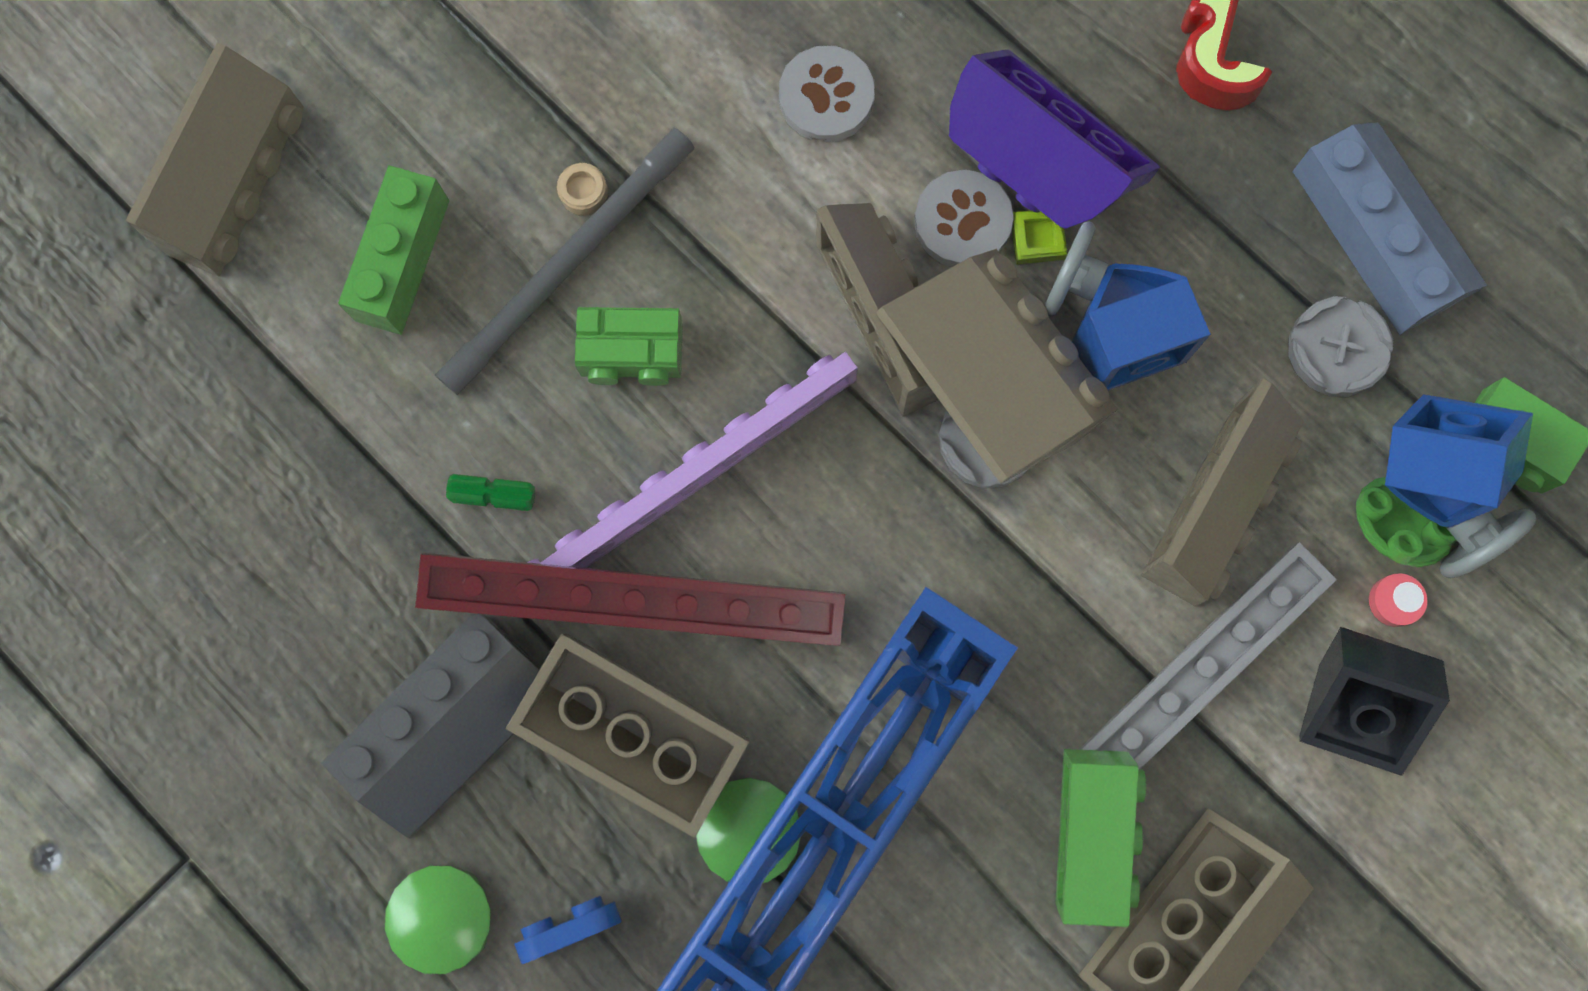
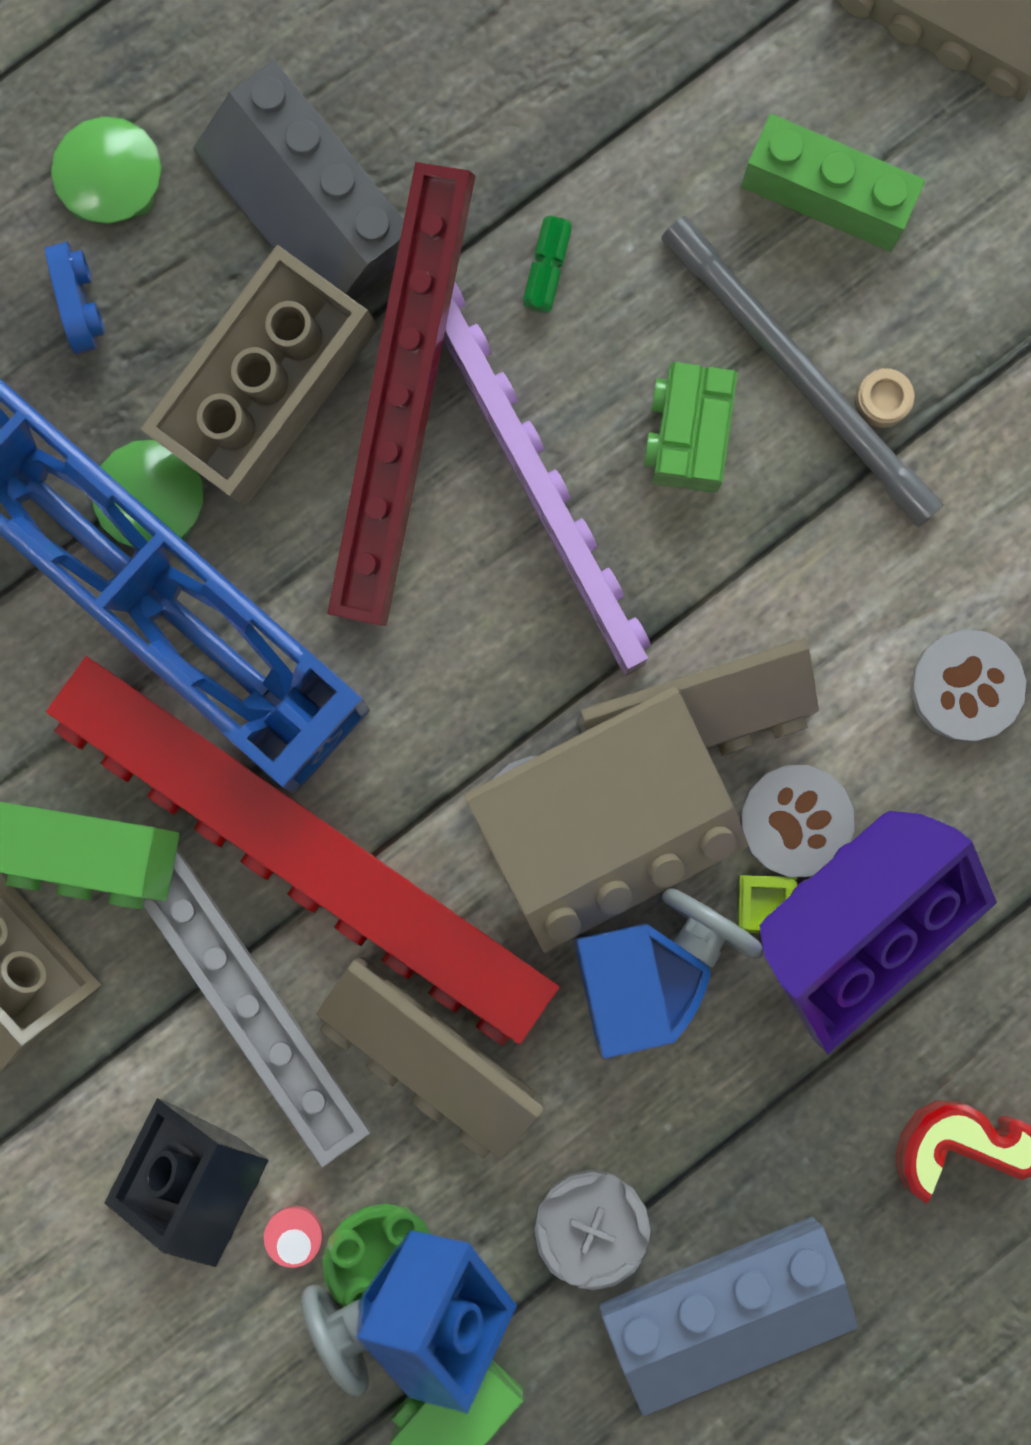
camera: 90 degrees right, 5 degrees up
none -> red brick [45,656,560,1046]

